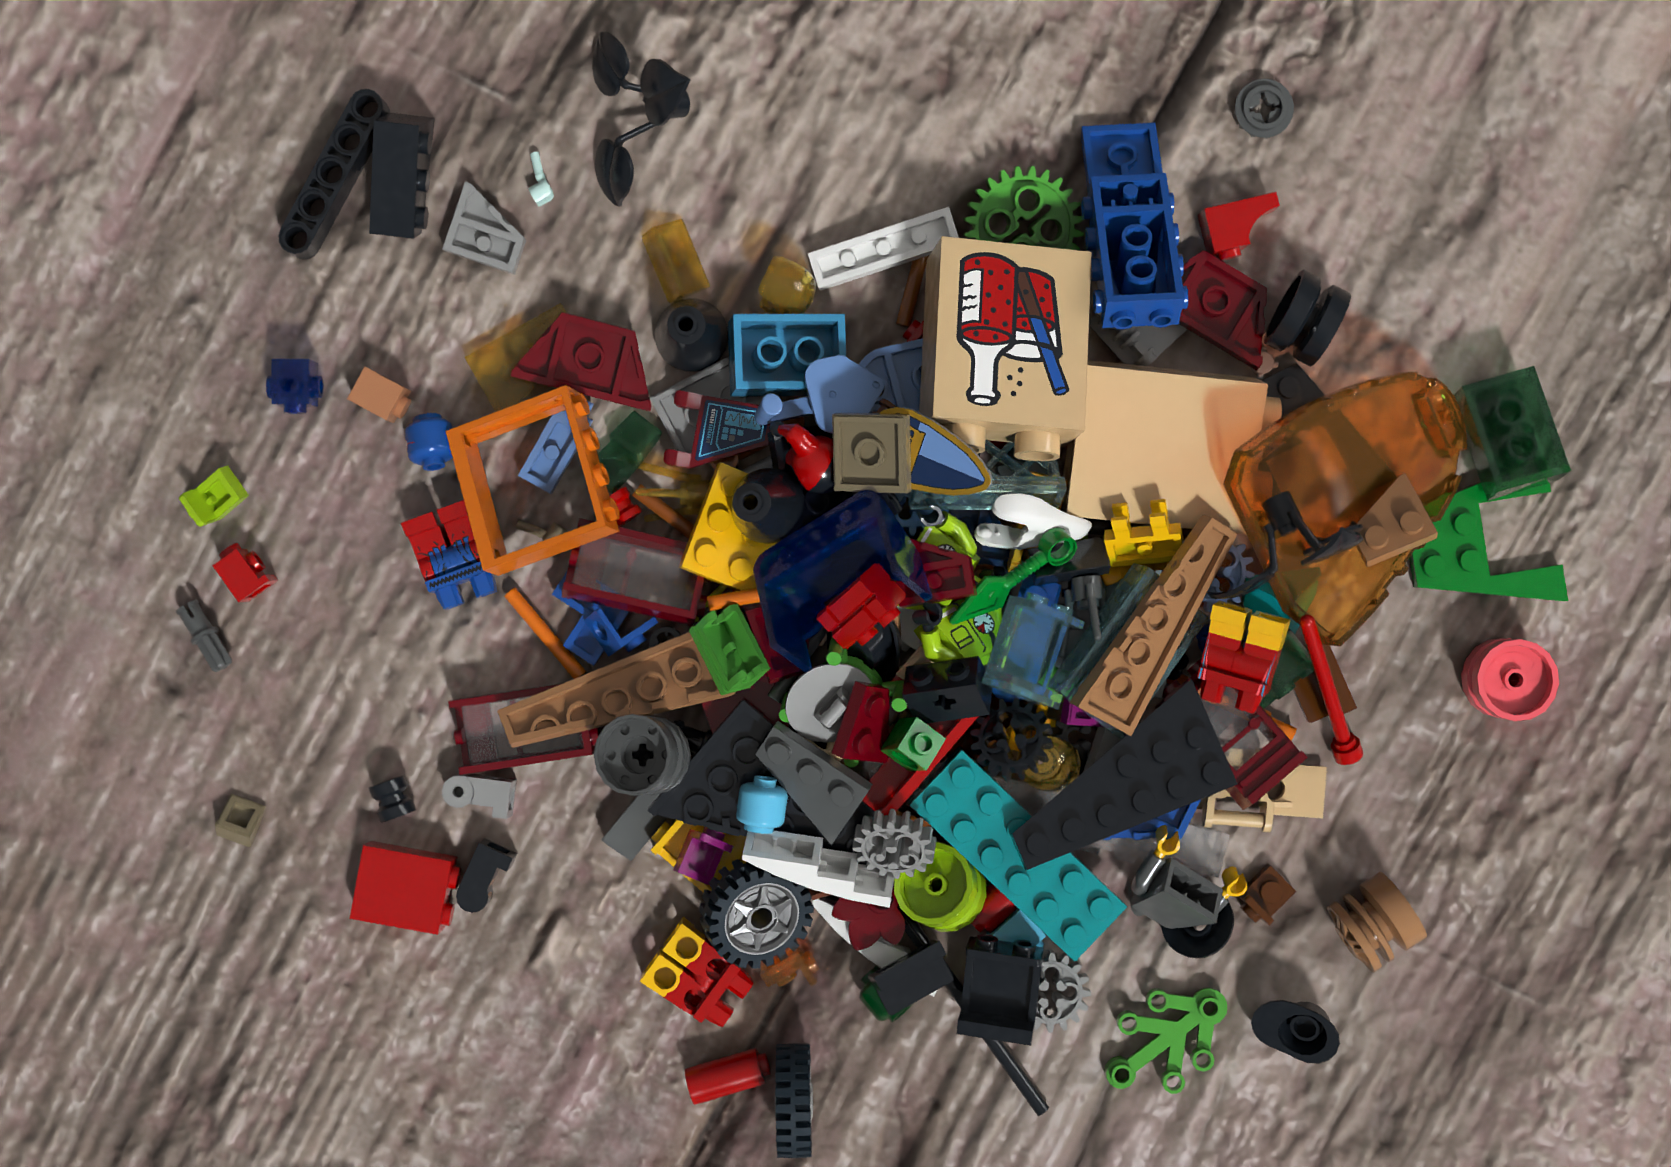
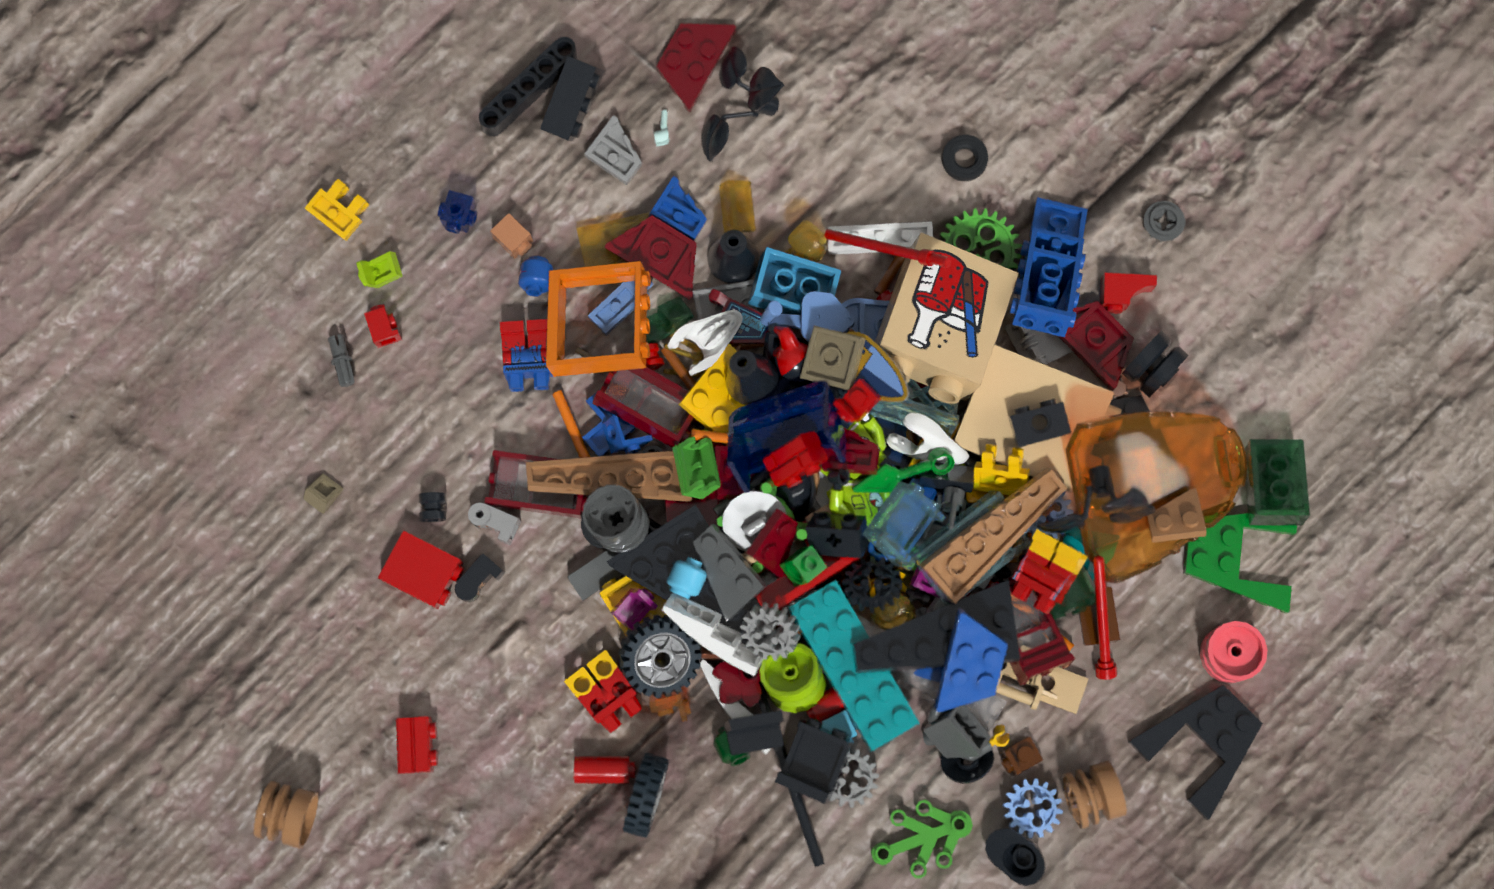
camera: 15 degrees right, 10 degrees down
none -> yellow plate [305,179,369,241]
none -> red brick [396,716,438,774]
none -> blue wing [649,176,707,241]
none -> dark red wing [656,23,736,112]
none -> white animal [667,310,743,376]
none -> red bar [824,229,952,268]
none -> red bracket [833,379,881,422]
none -> blue wing [934,609,1008,712]
none -> black tyre [942,134,988,182]
none -> light blue gear [1002,779,1063,838]
none -> black brick [1009,399,1072,448]
none -> black wing [1128,685,1263,820]

